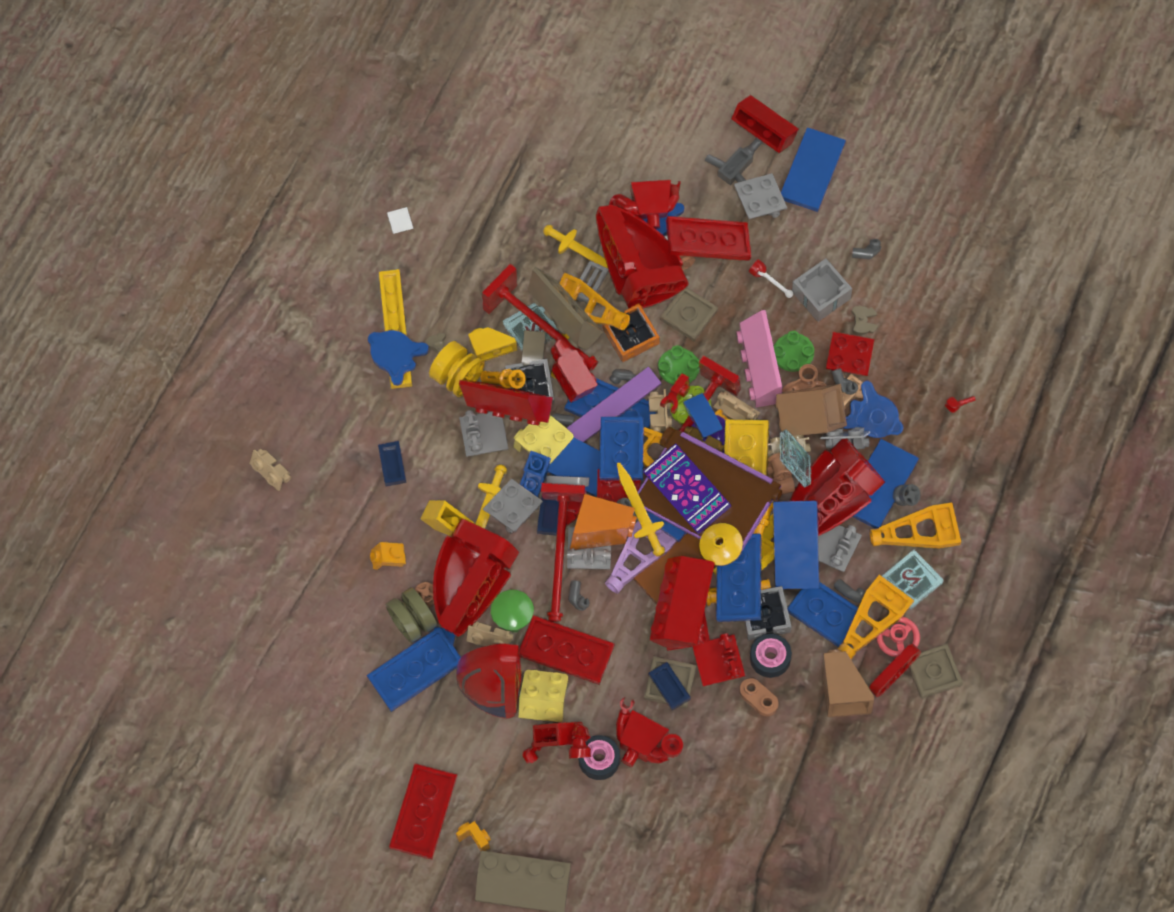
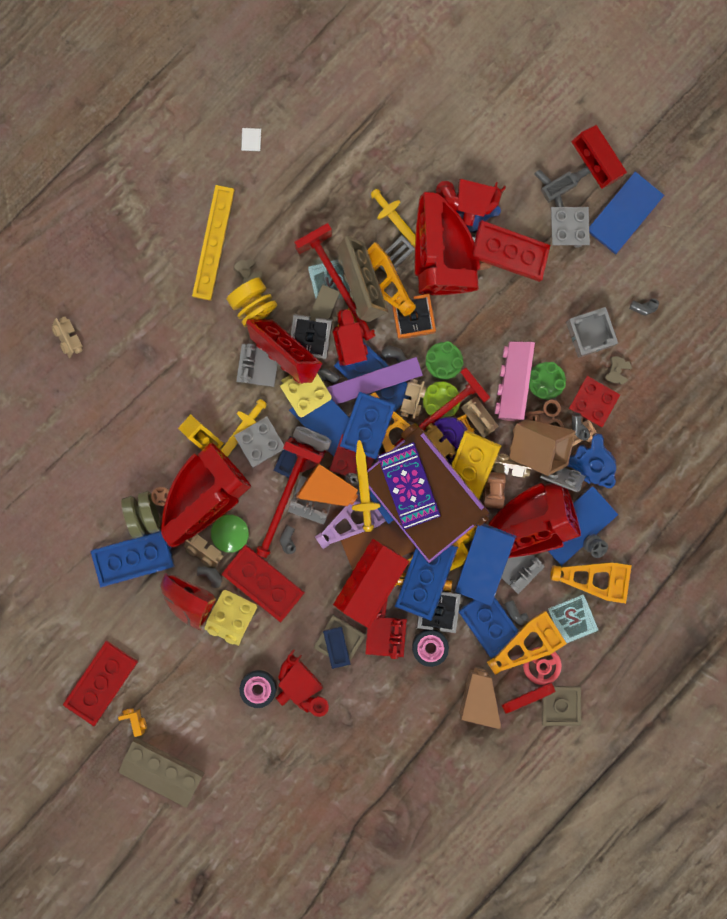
camera: 15 degrees right, 20 degrees up
blue tile [368,330,429,386] -> none
light orange bracket [370,542,406,570] -> none
dark blue tile [378,441,406,487] -> none
yellow slope [468,327,517,362] -> none
light orange pin [480,369,526,389] -> none
blue slope [520,451,551,498] -> none
red torso [522,722,591,764] -> none
dark tan tile [660,287,718,342] -> none
red plate [660,373,690,414] -> none
blue slope [683,393,723,439] -> none
yellow dish [699,523,743,566] -> none
nougat plate [740,678,778,716] -> none
hinge [748,259,793,298] -> none
clear light blue tile [780,430,811,487] -> none
red hand [945,396,976,413] -> none

